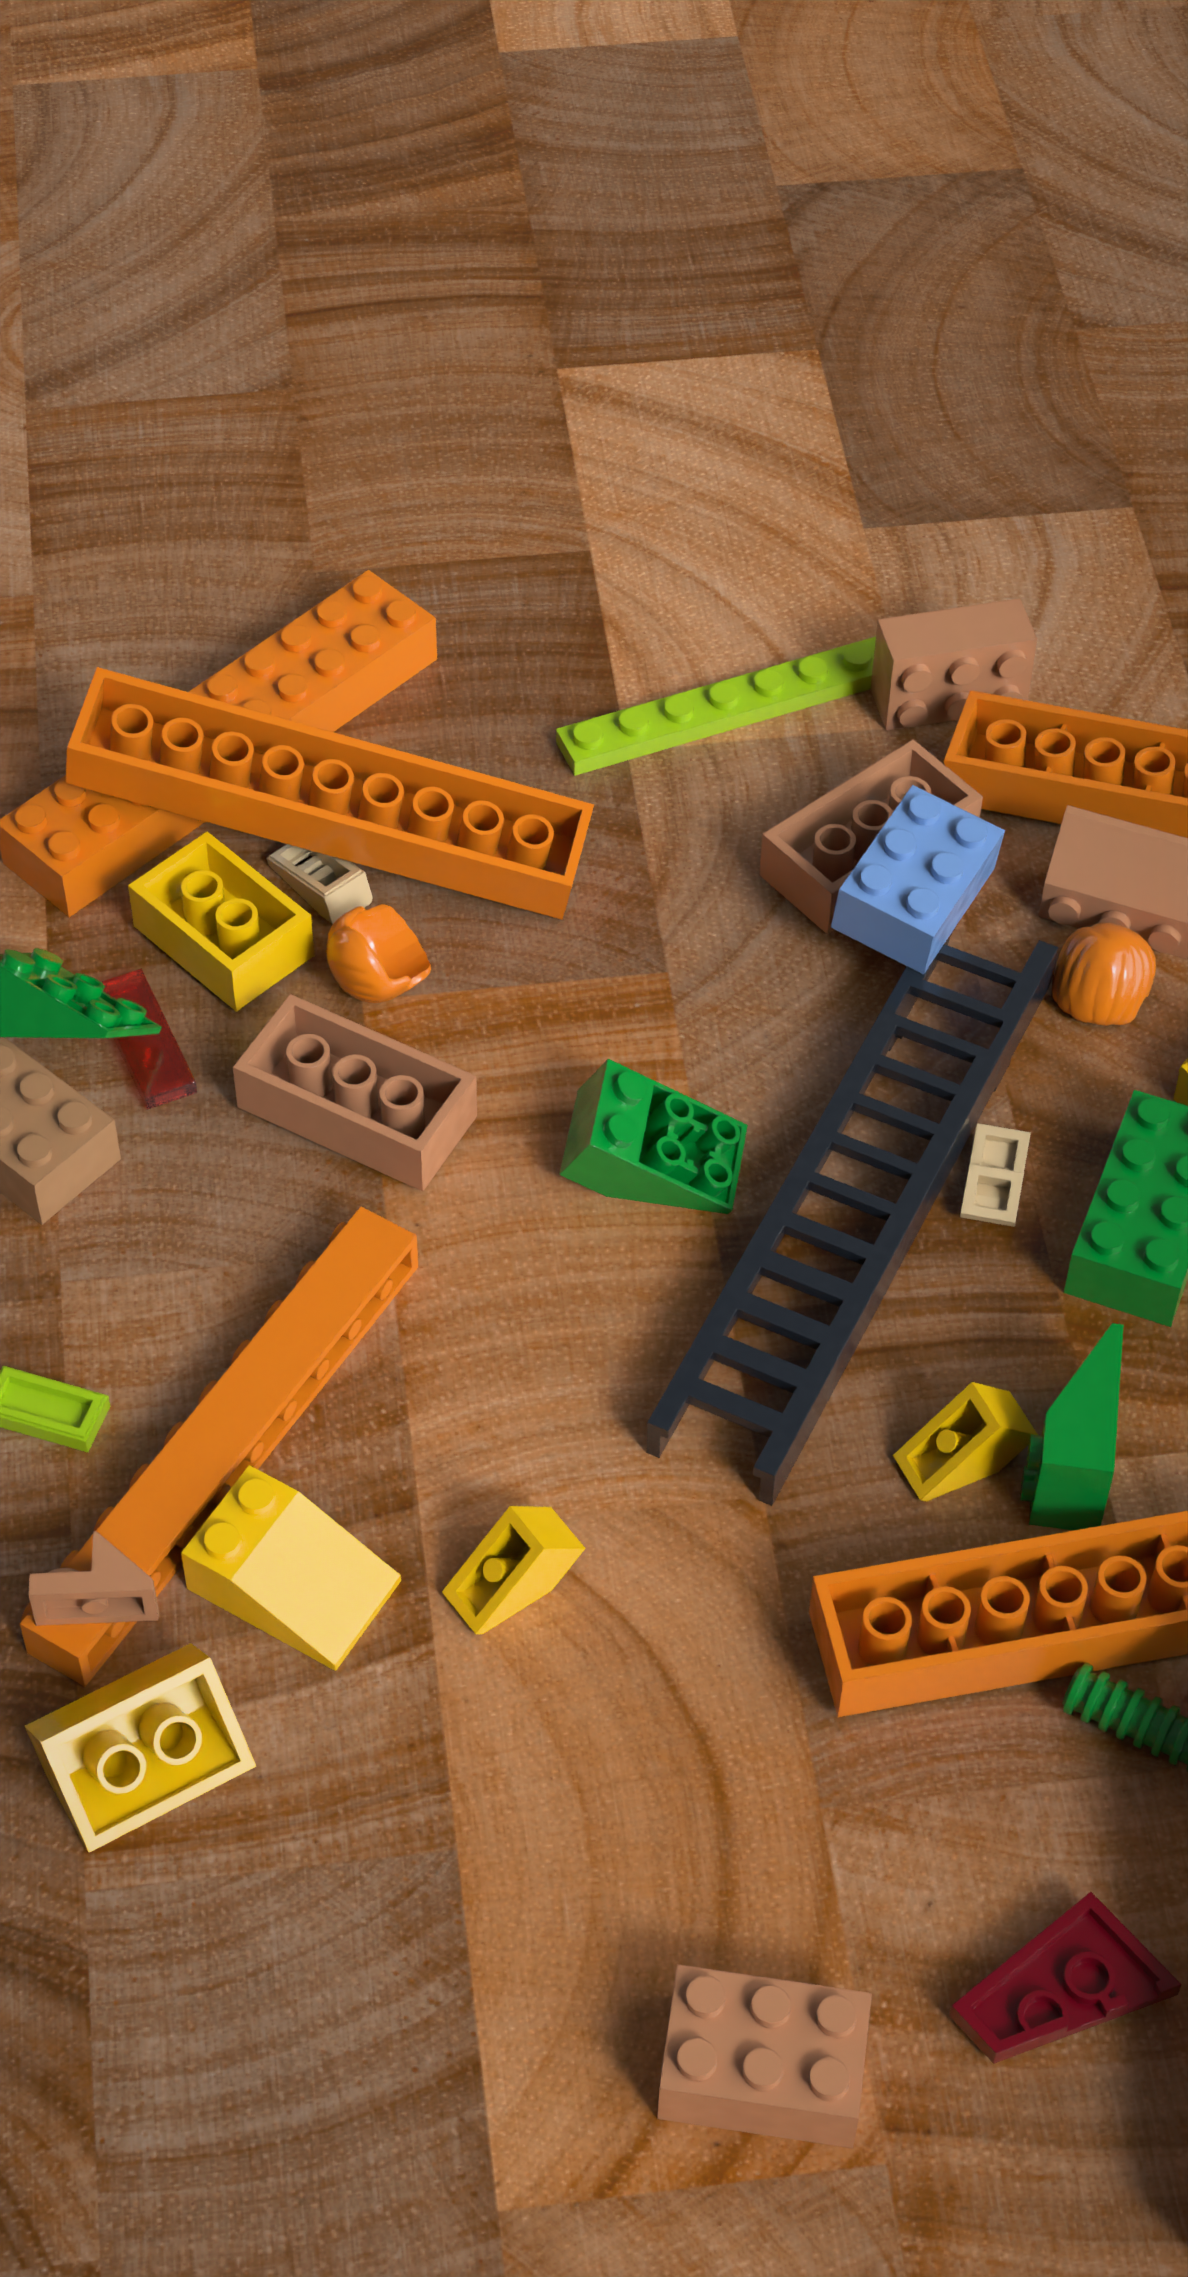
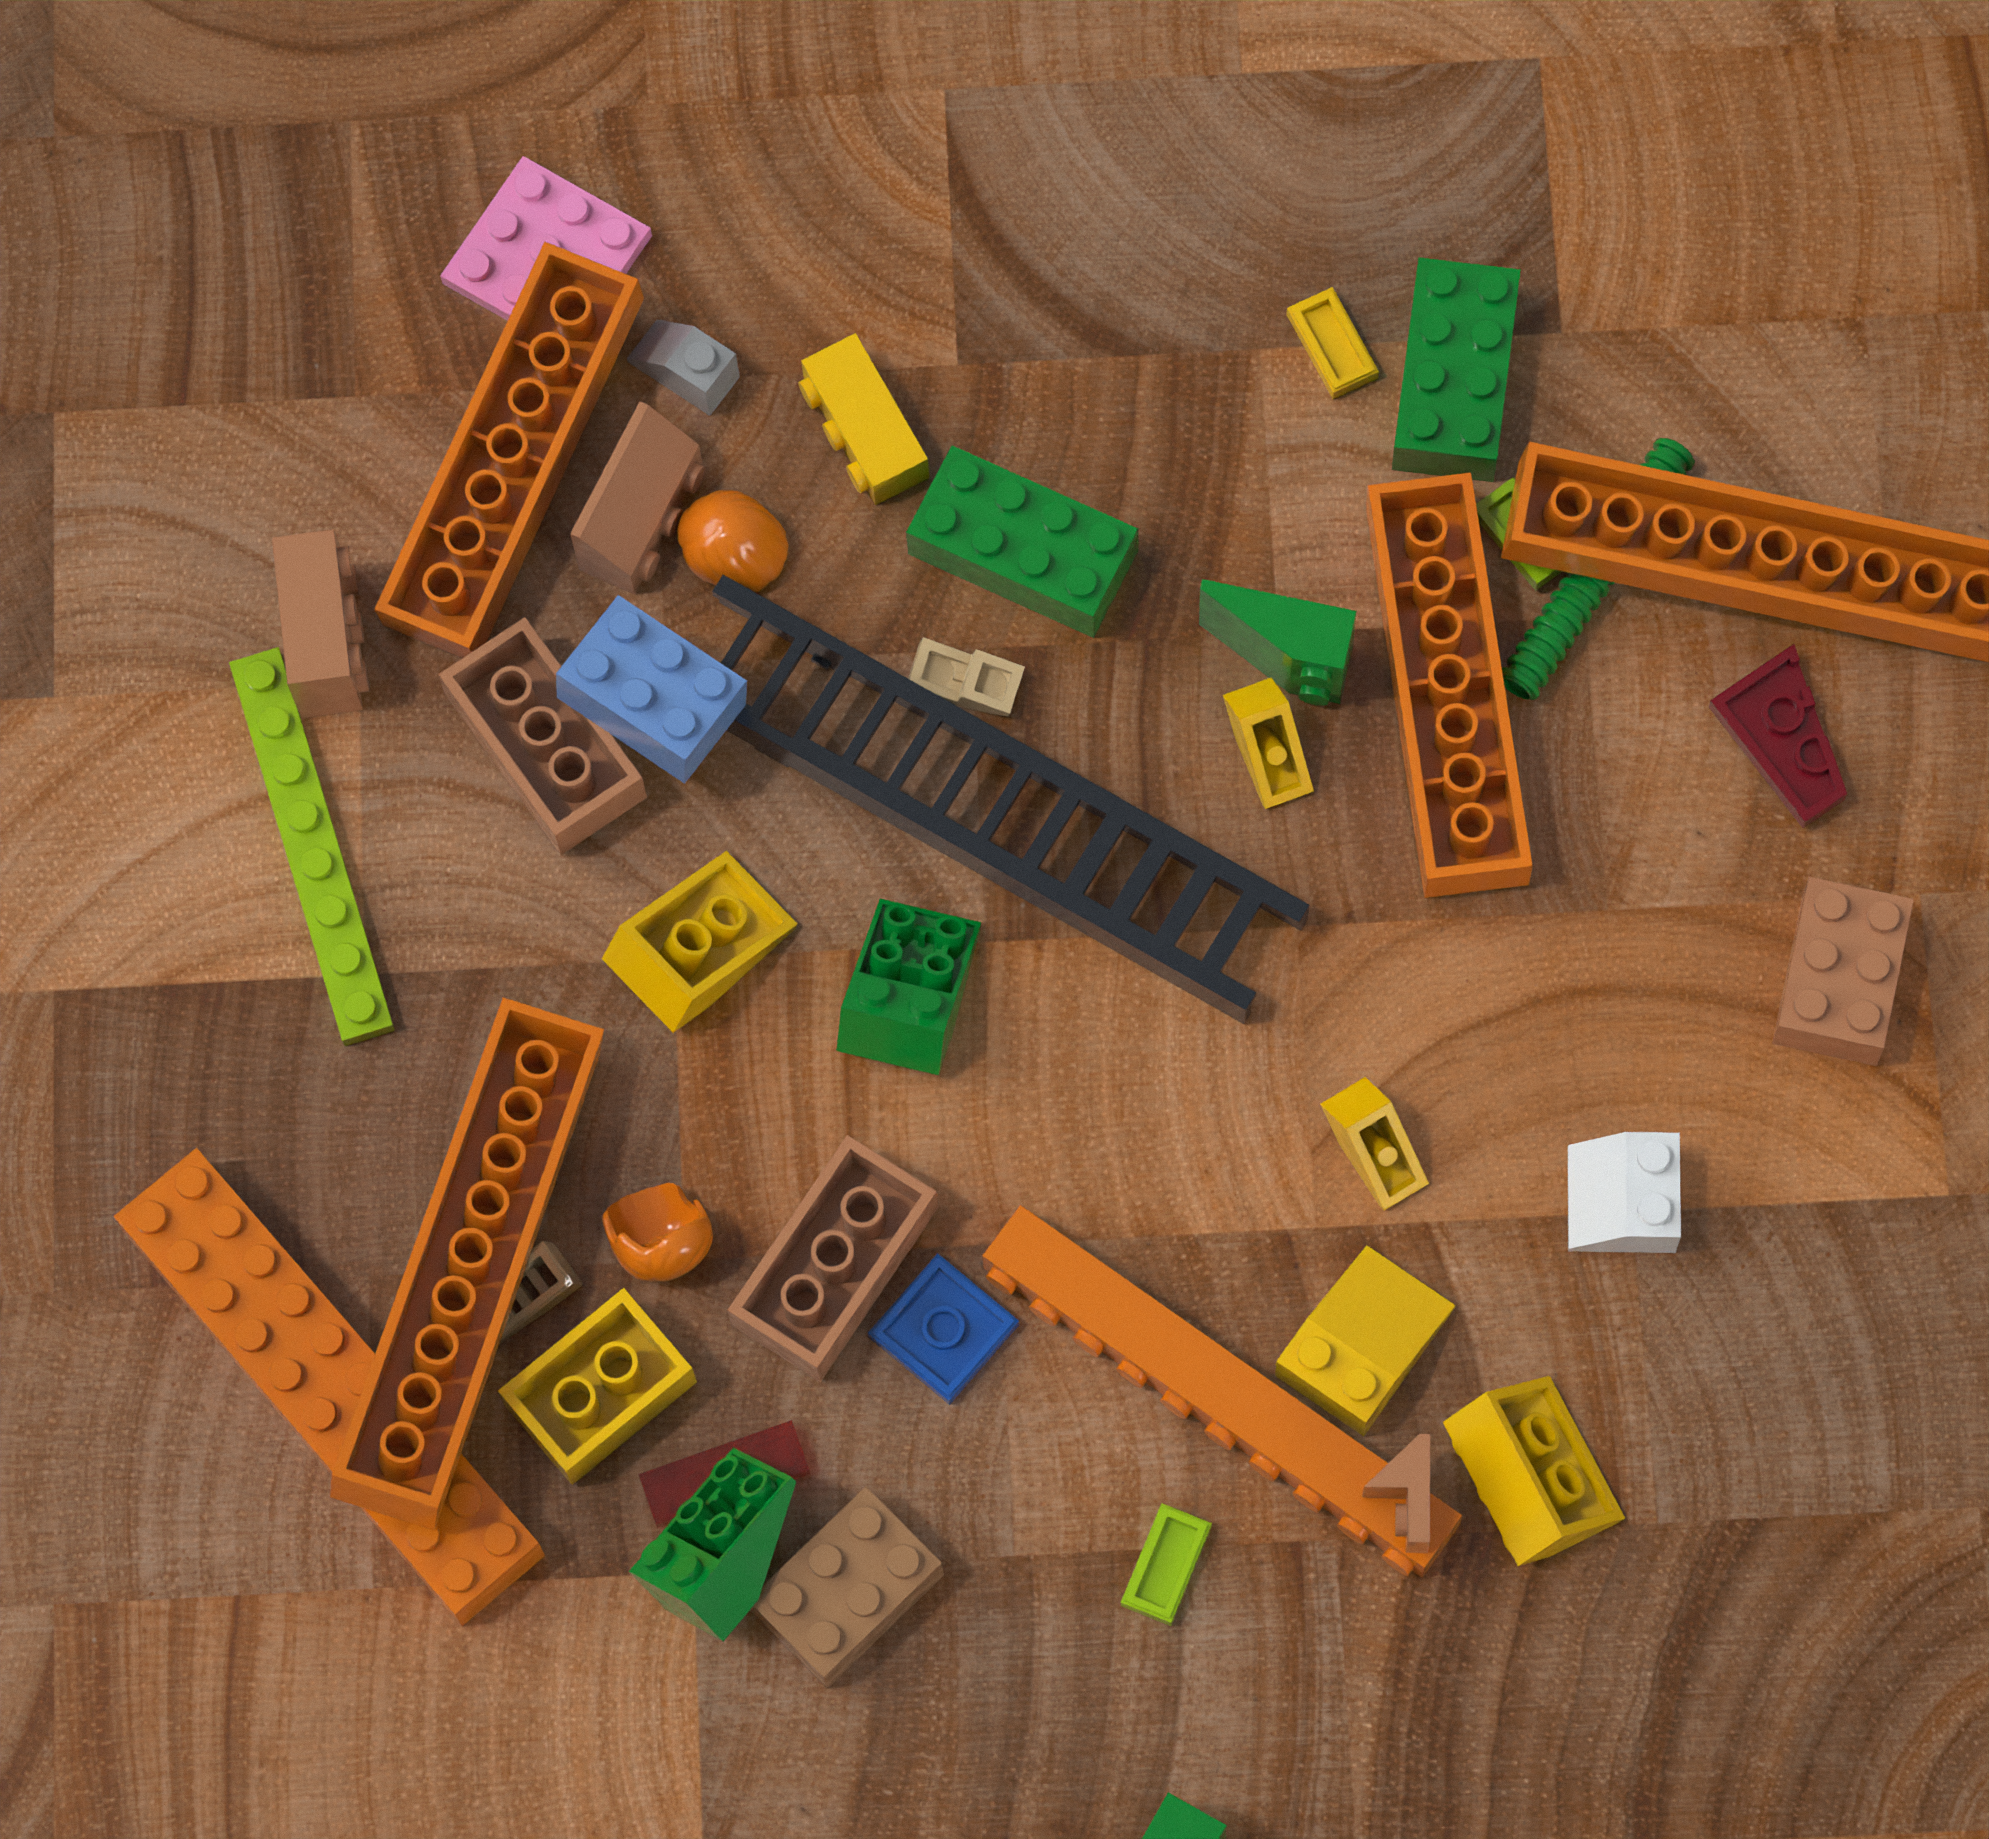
camera: 80 degrees left, 20 degrees up
none -> yellow slope [602,850,798,1033]
none -> blue tile [868,1253,1019,1405]
none -> white slope [1568,1132,1681,1253]

